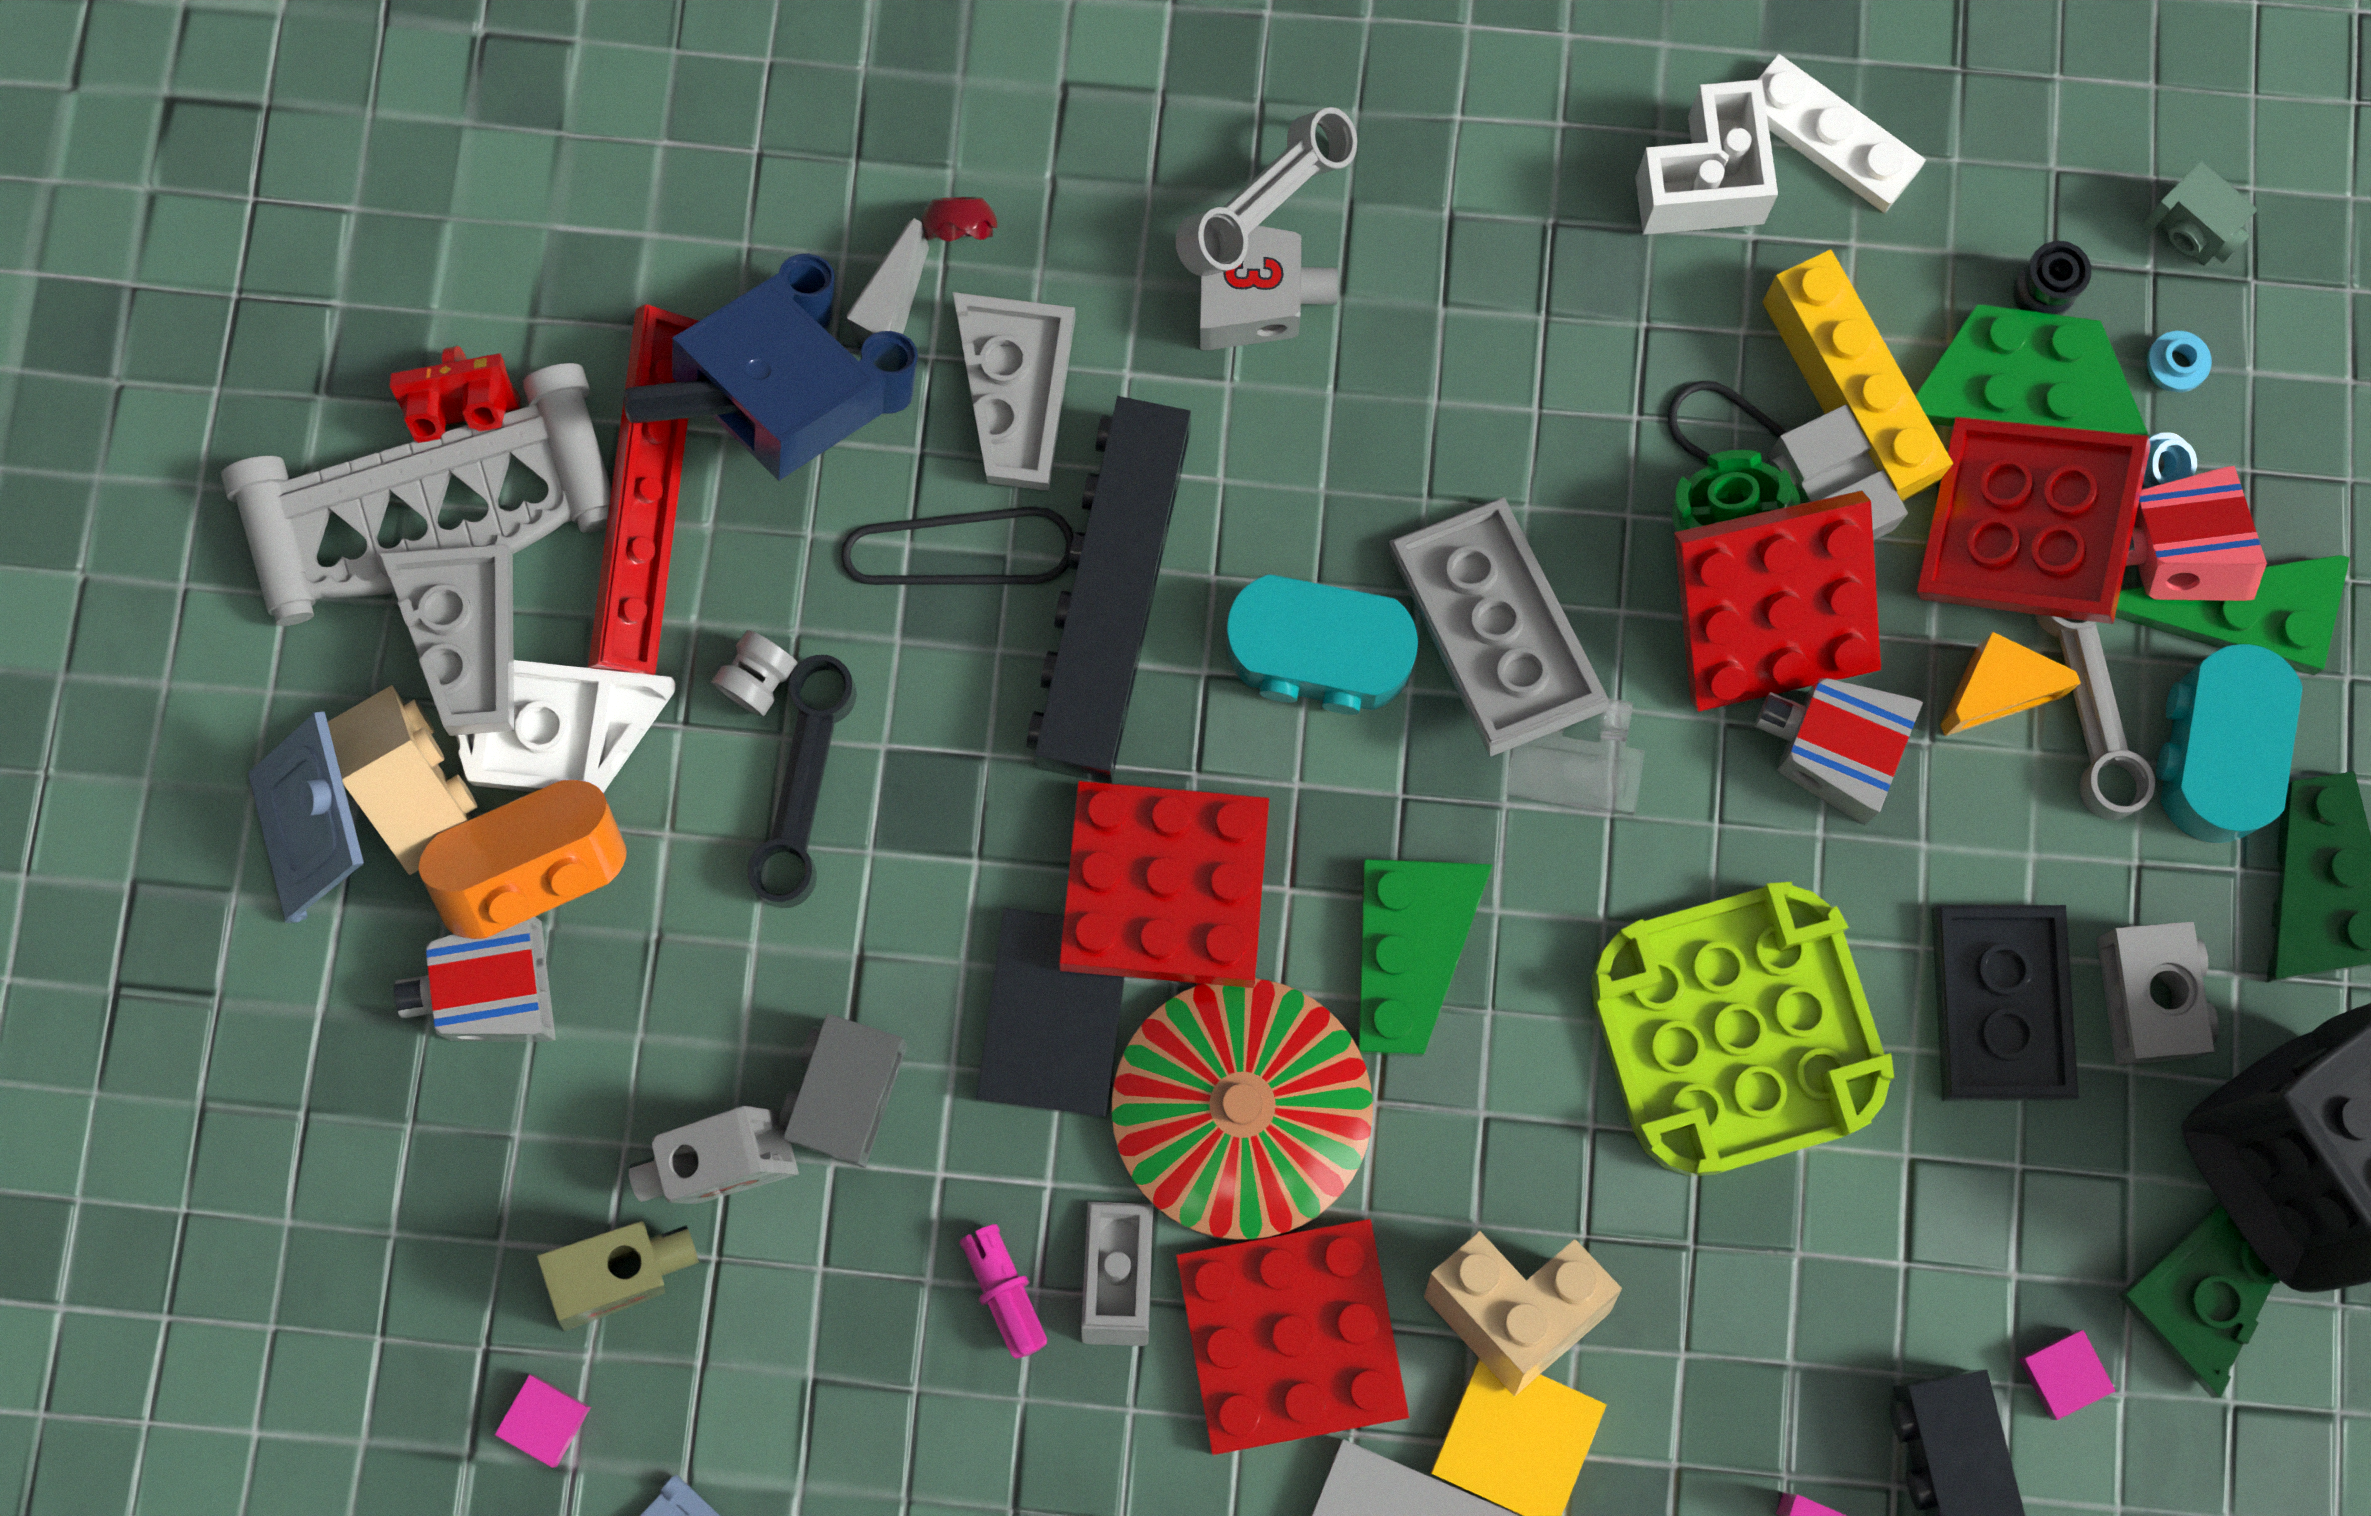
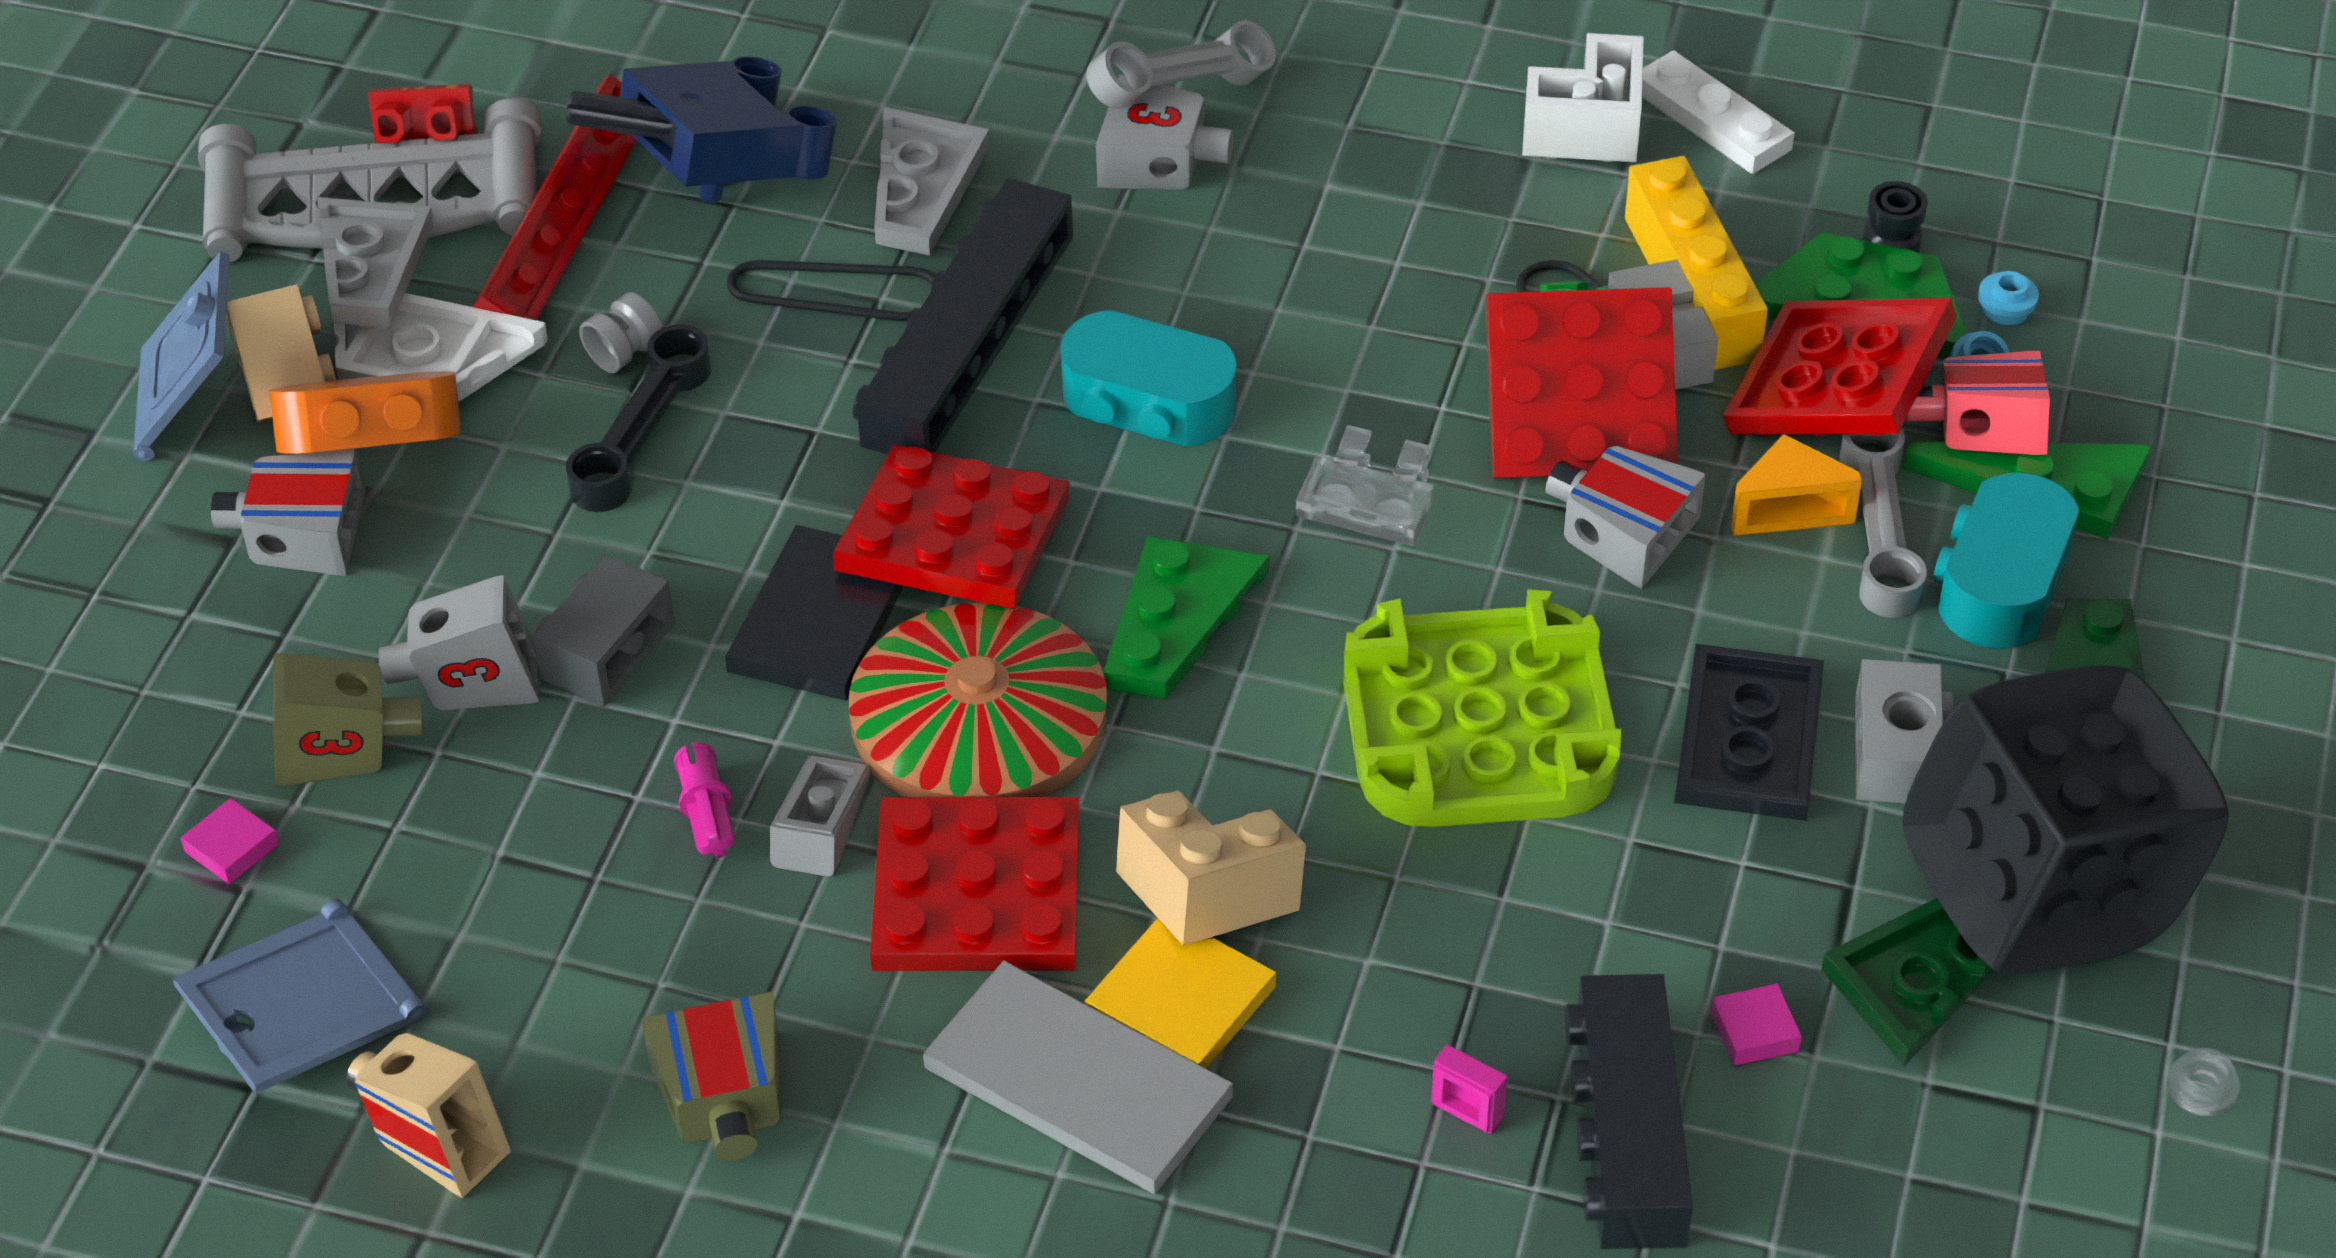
camera: 10 degrees right, 30 degrees down
light grey slope [847,218,929,345] -> none
dark red plate [920,197,997,242] -> none
light grey tile [1389,497,1609,757] -> none
sand green brick [2141,160,2258,266] -> none

